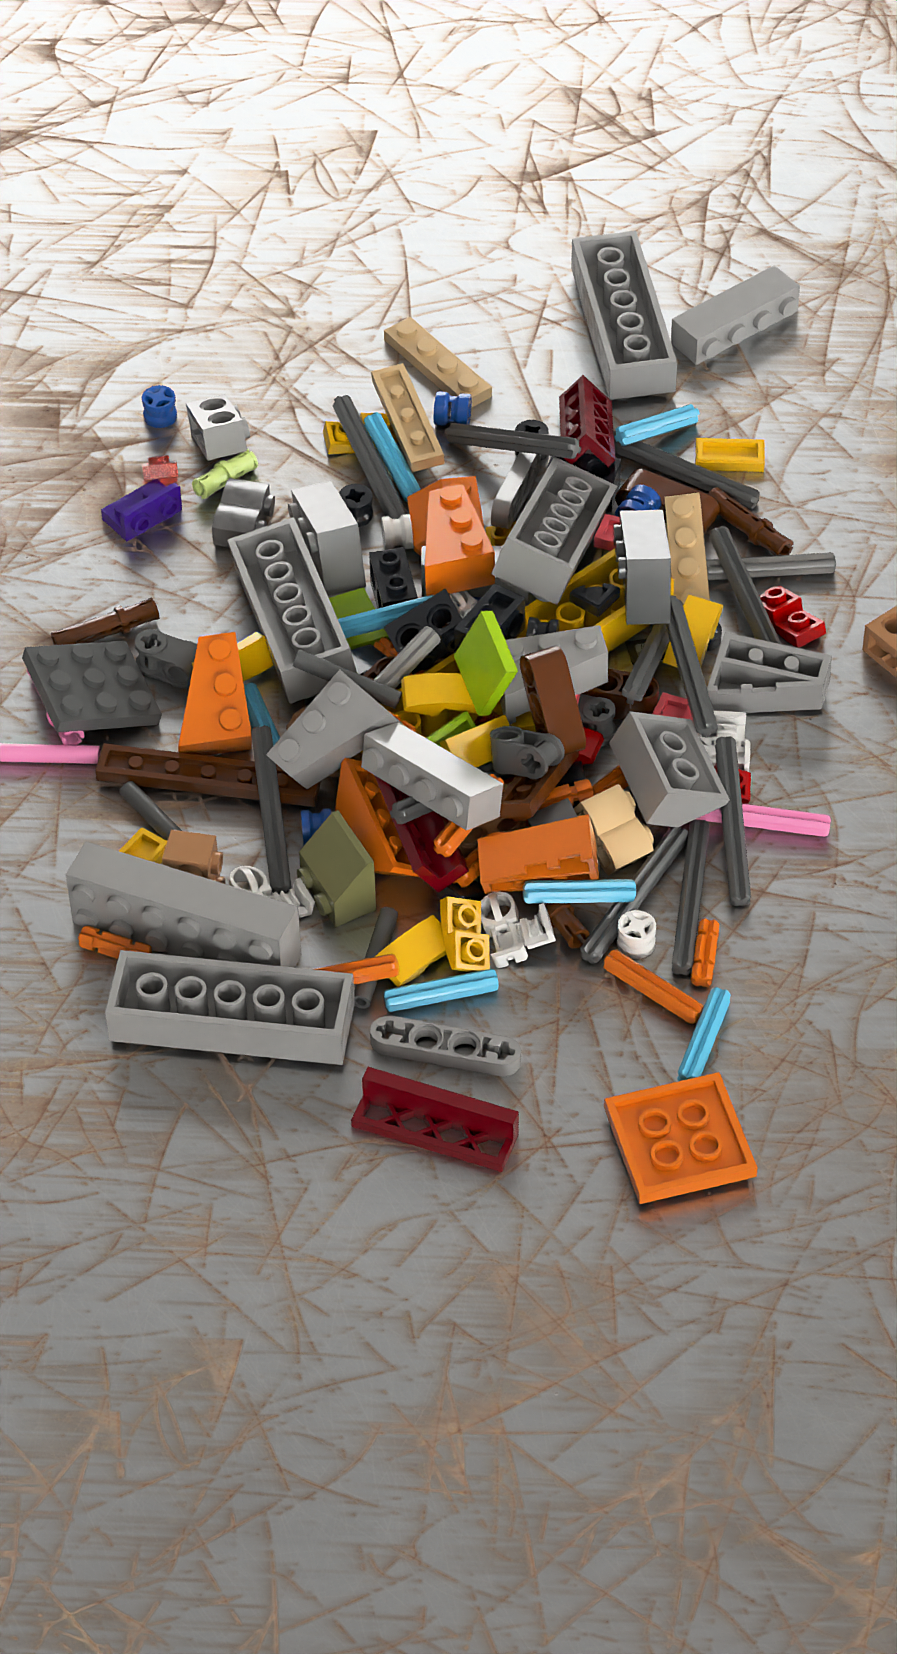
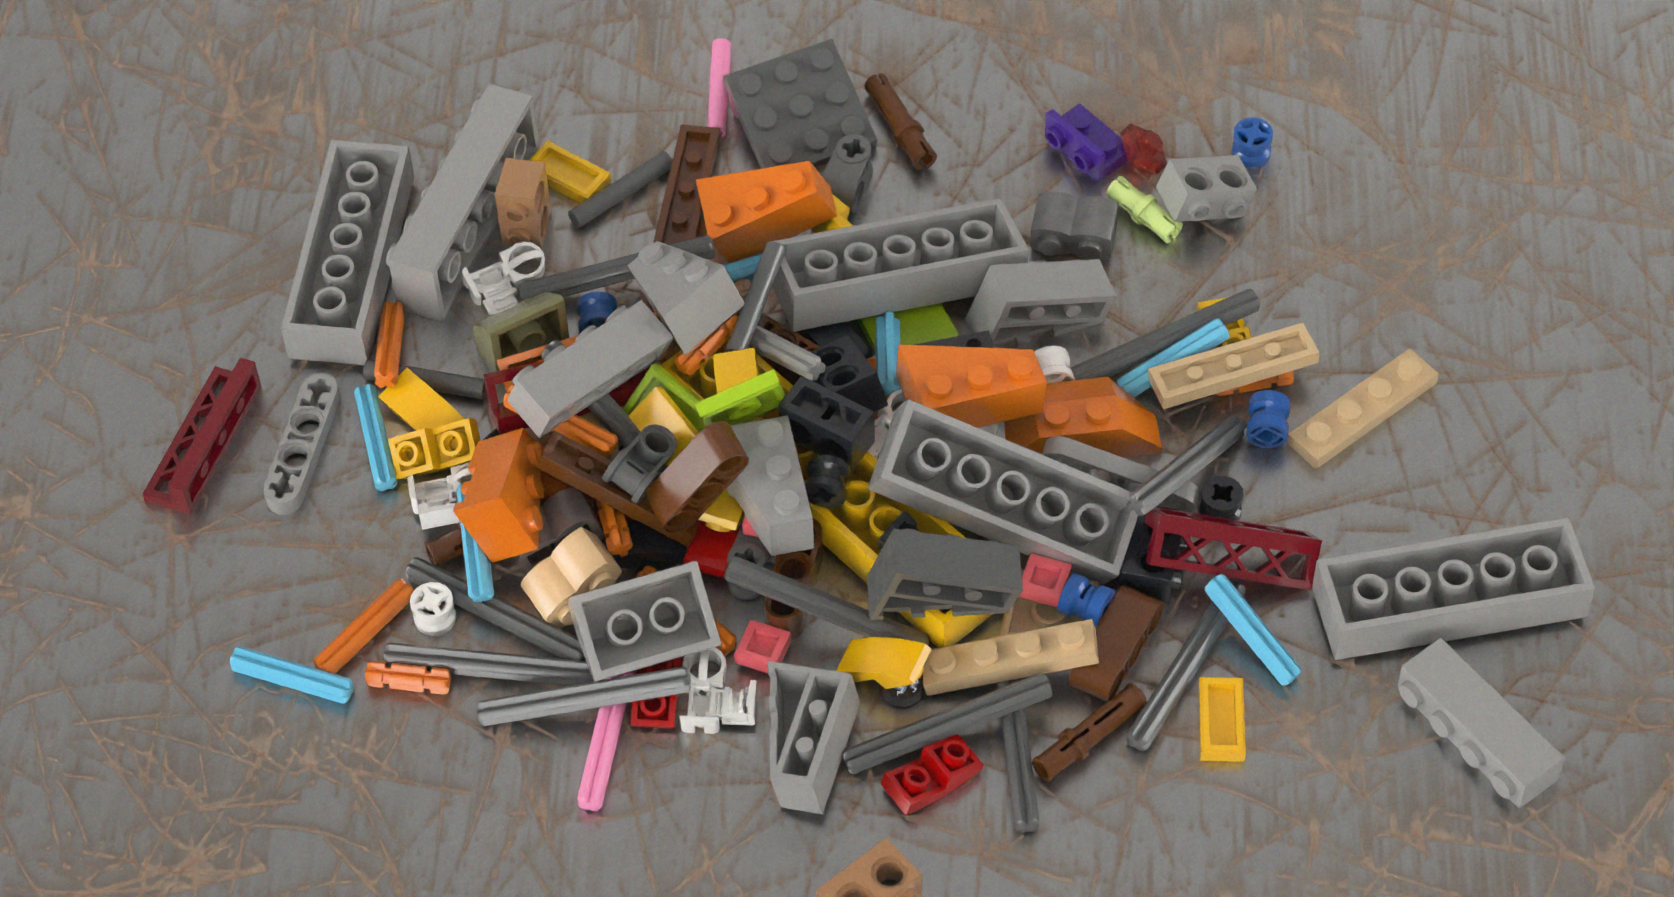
camera: 90 degrees right, 5 degrees up
black wheel [339,484,373,527] -> none
orange plate [604,1072,757,1204] -> none
dark grey axle [666,595,718,738] -> none

